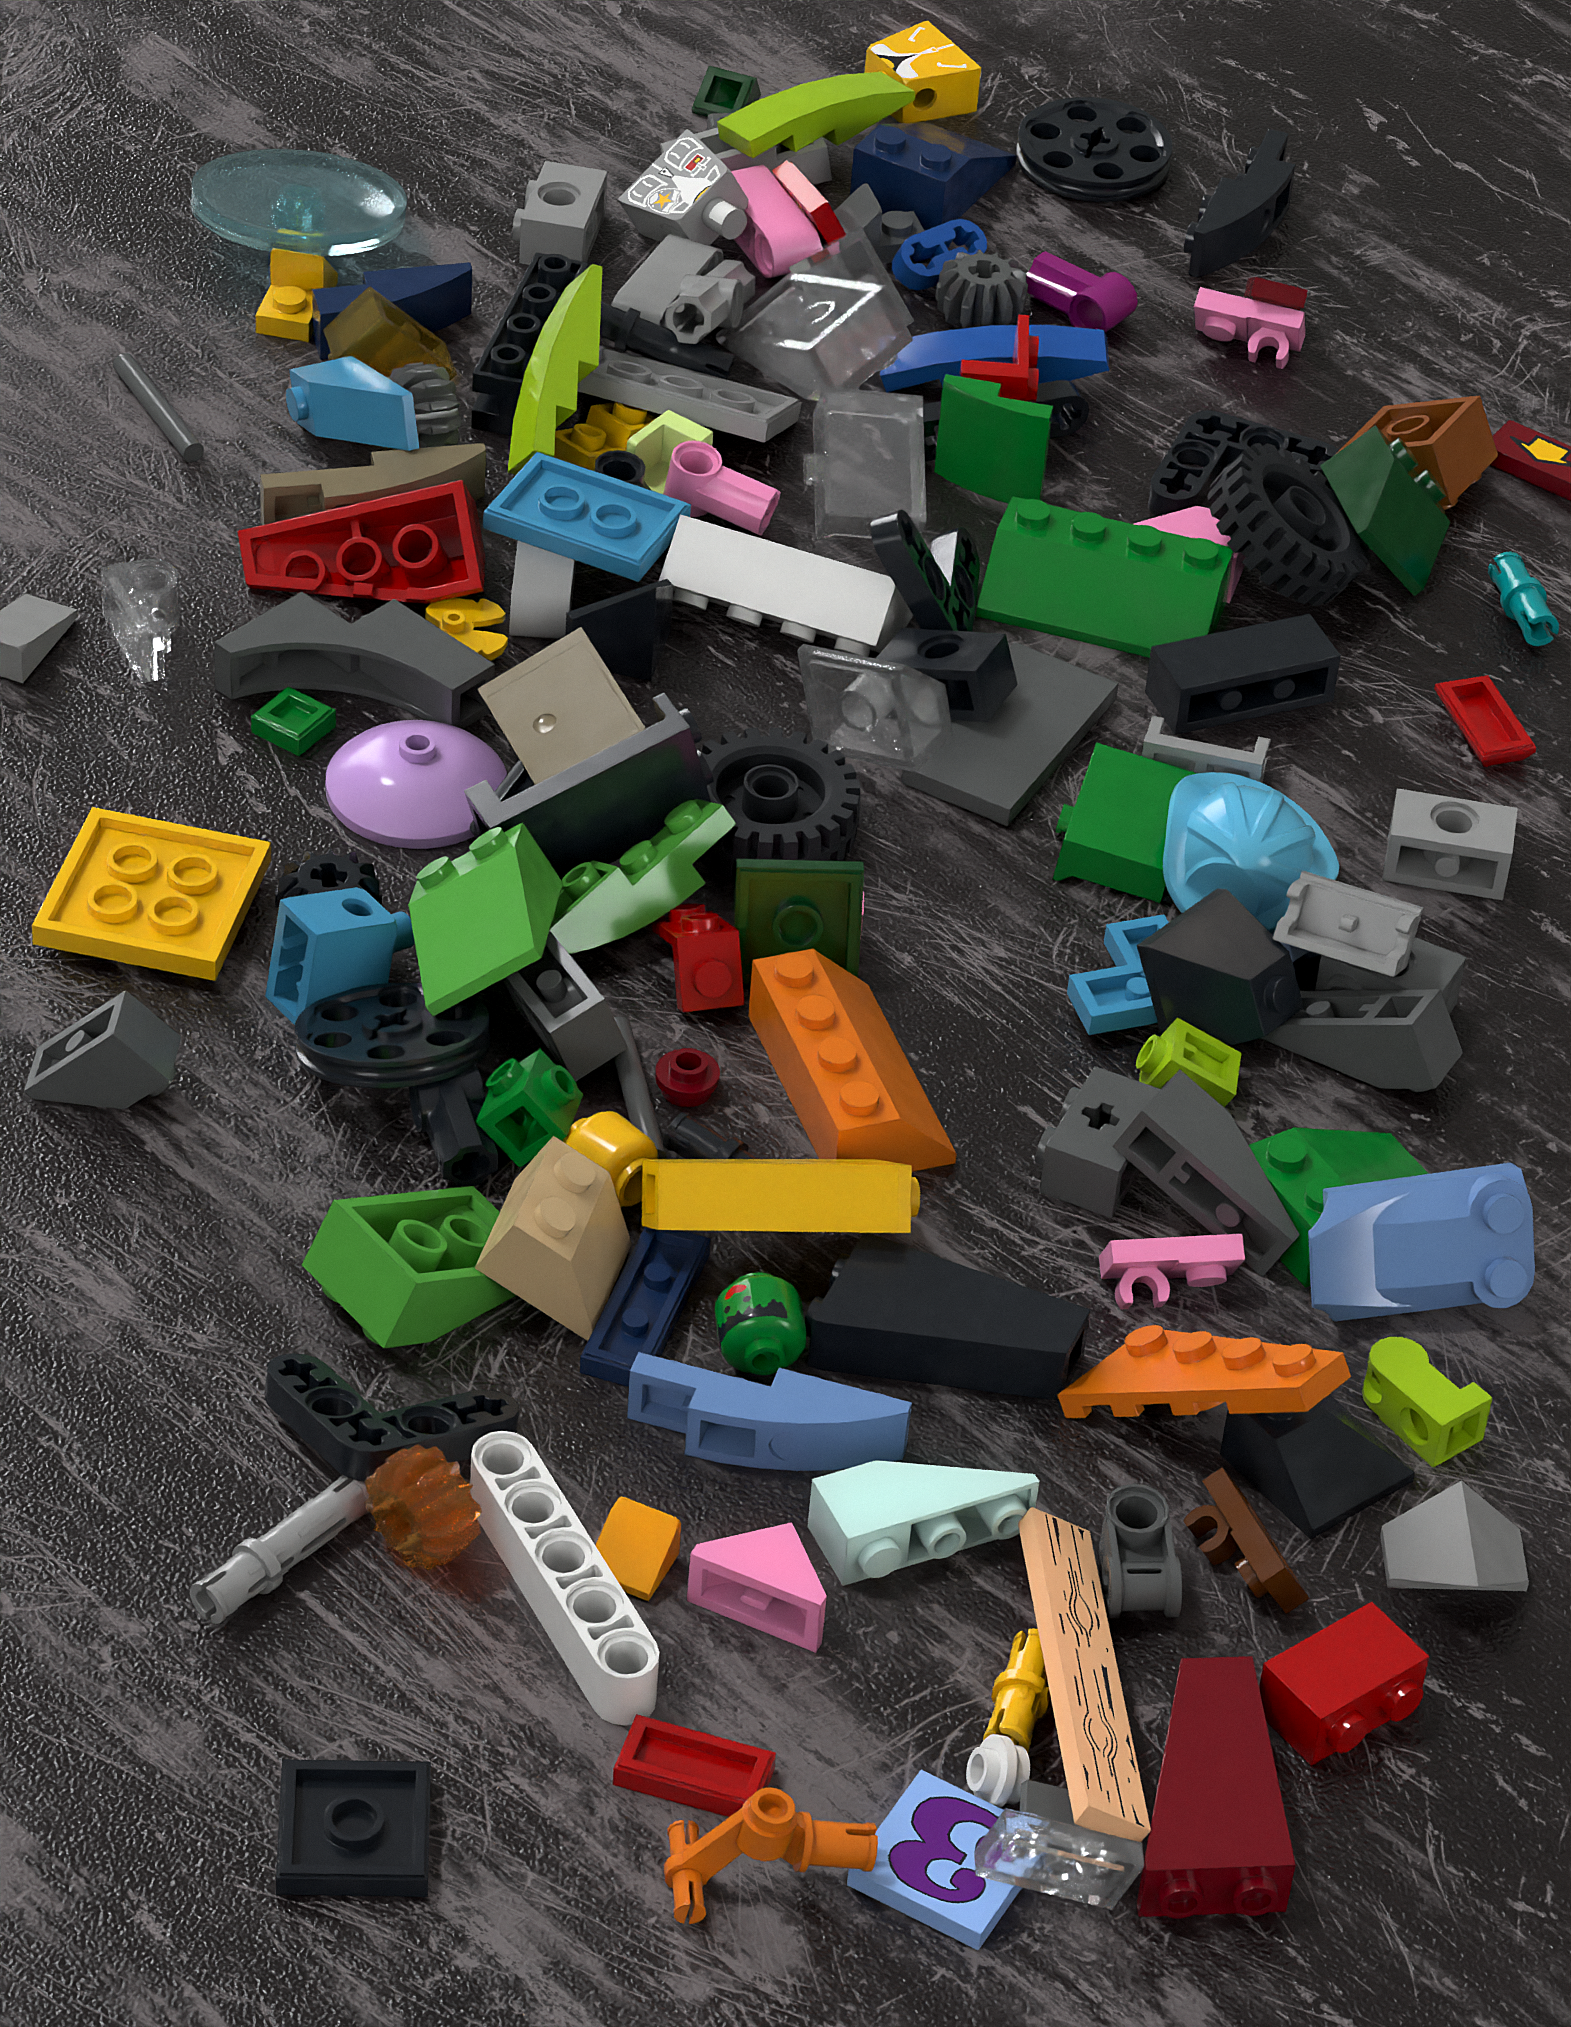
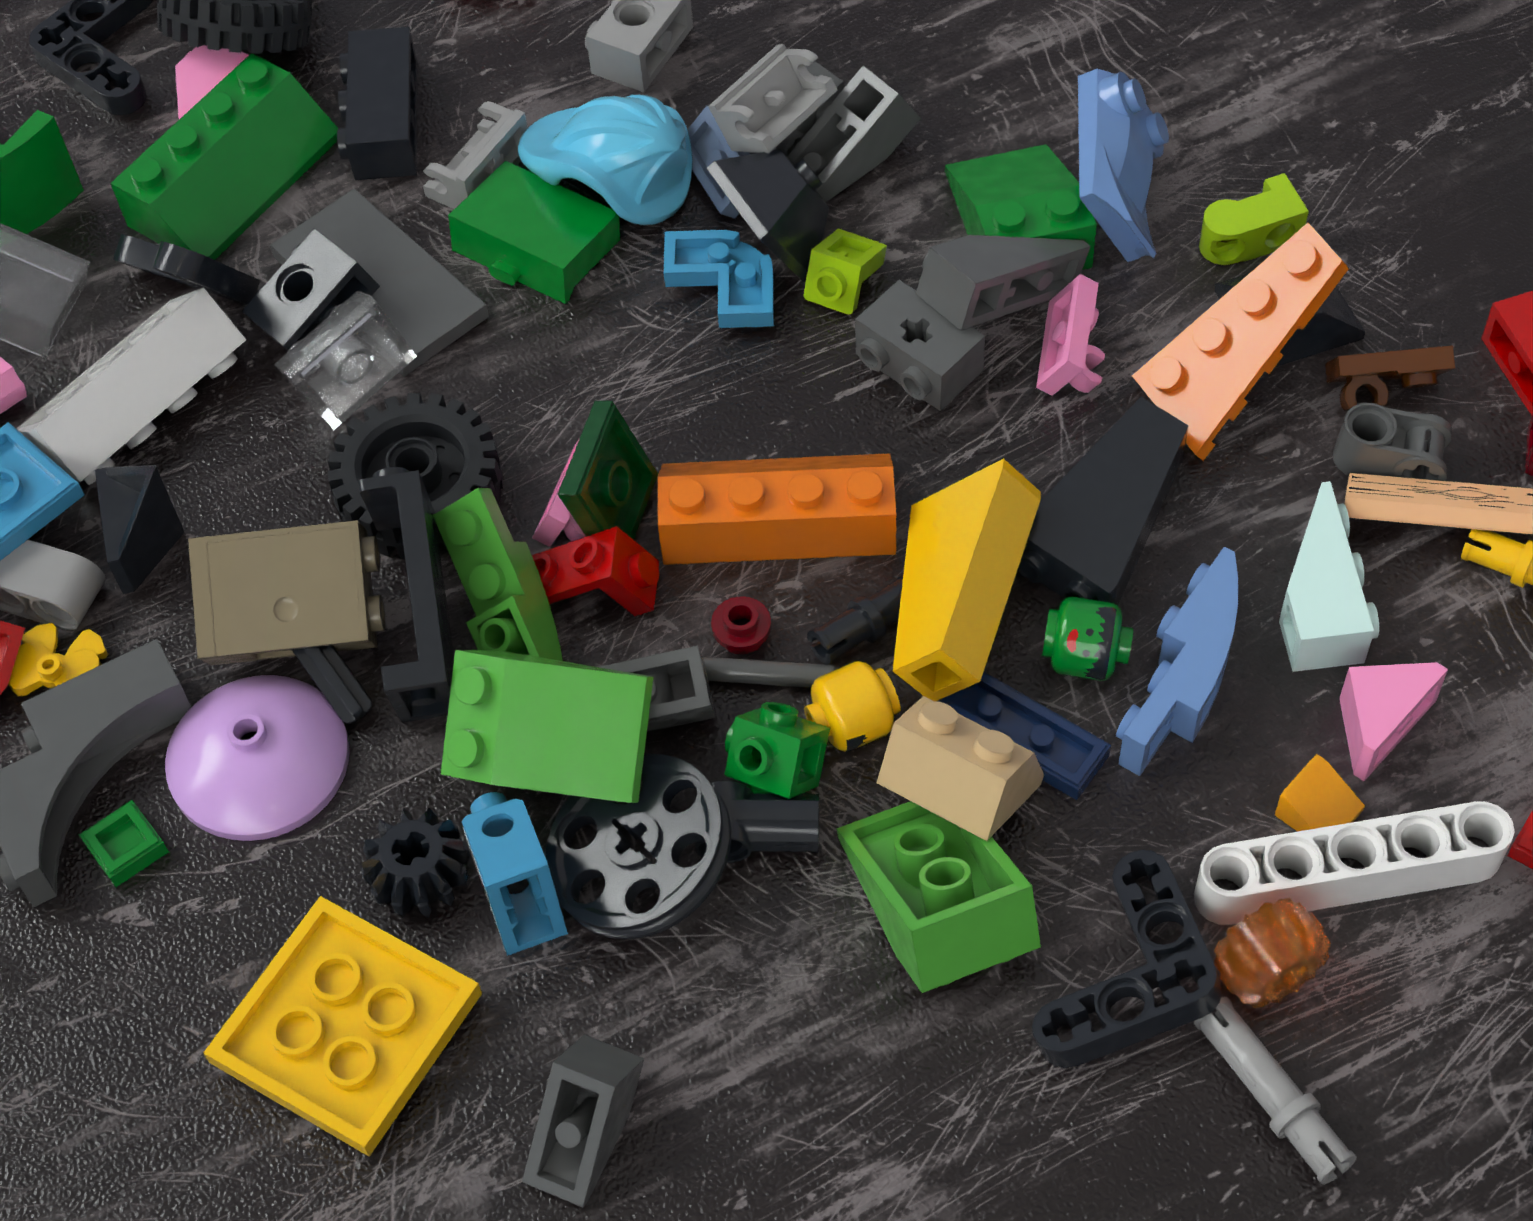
camera: 65 degrees left, 15 degrees up
light grey slope [1380,1481,1529,1591] -> none

